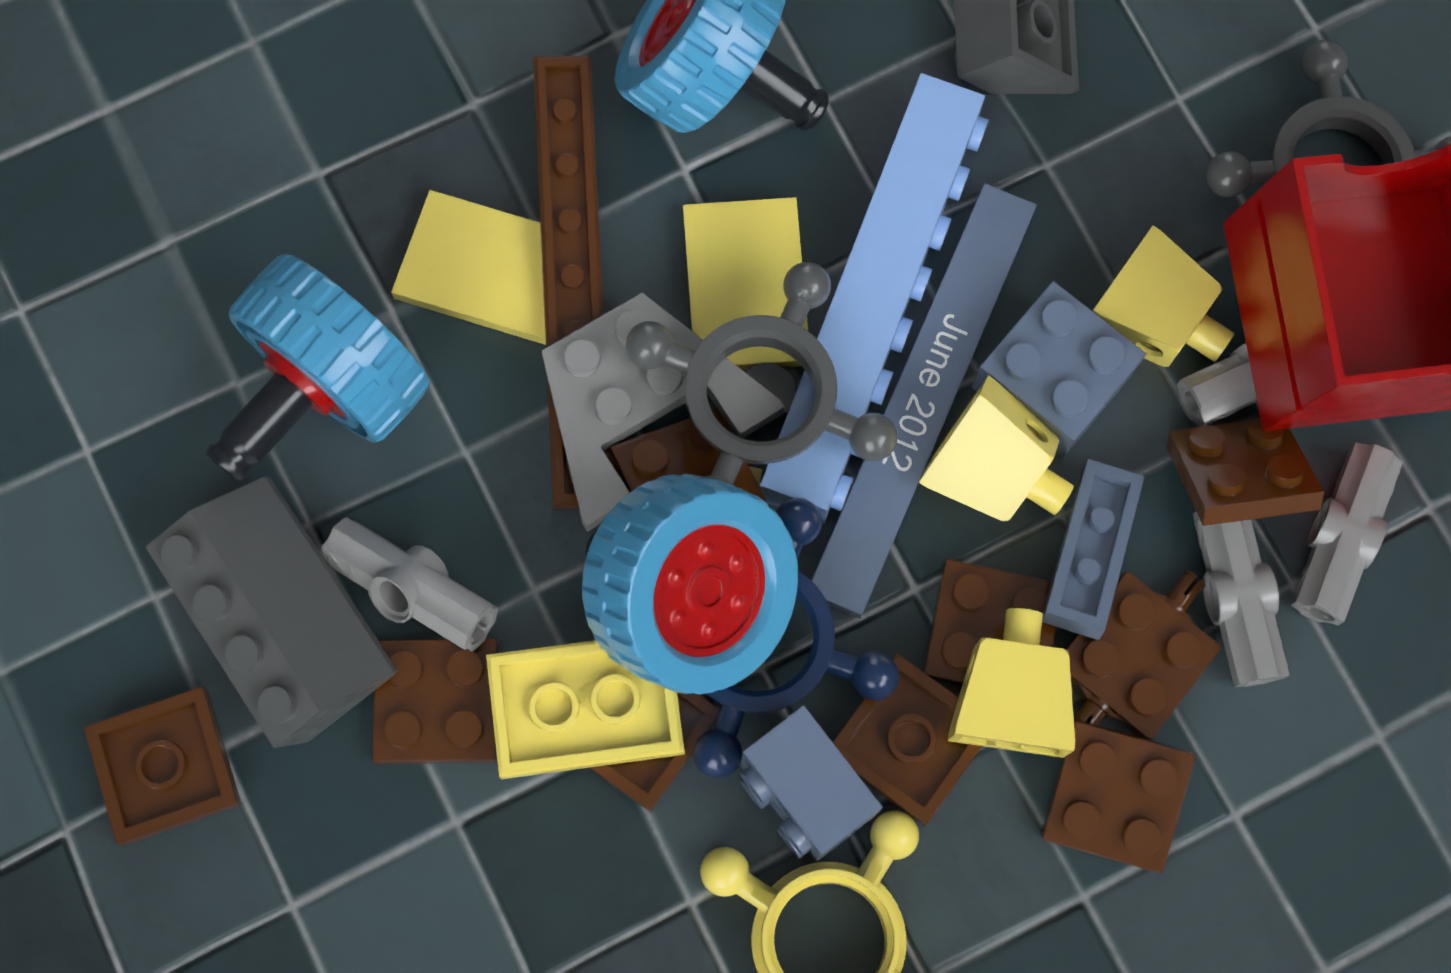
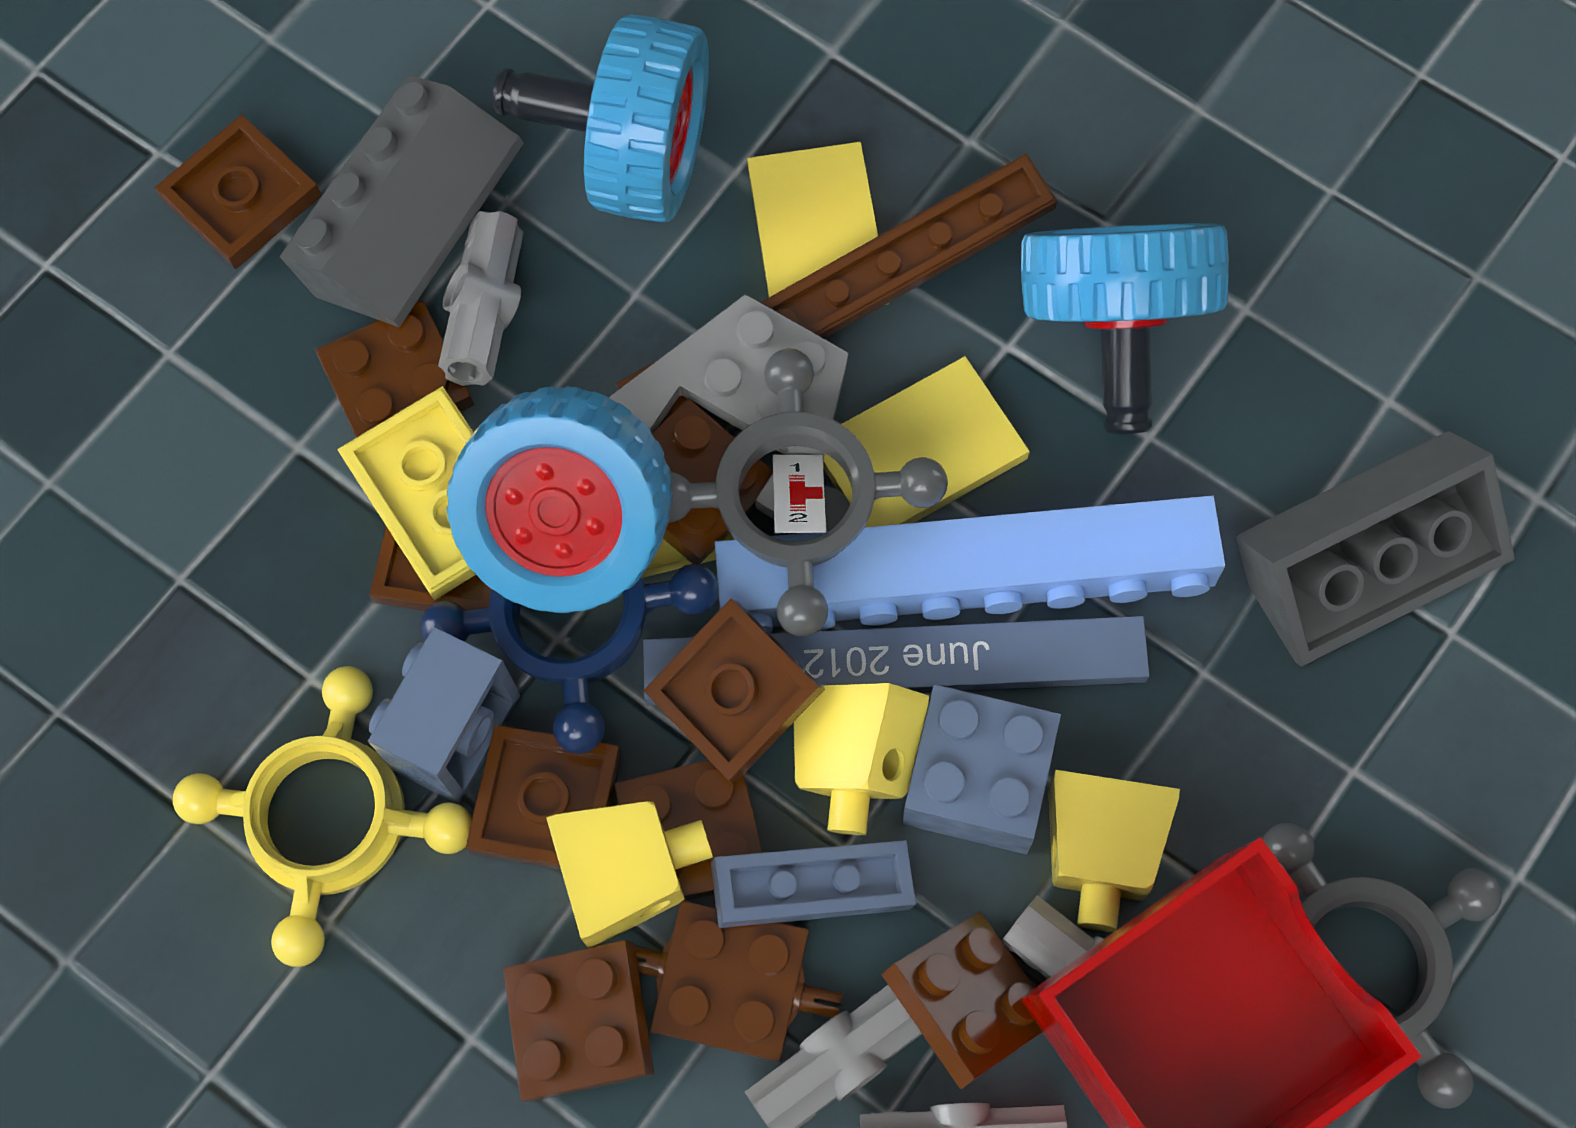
camera: 70 degrees right, 5 degrees down
none -> reddish brown plate [643,598,825,782]
none -> white sticker [773,455,826,533]

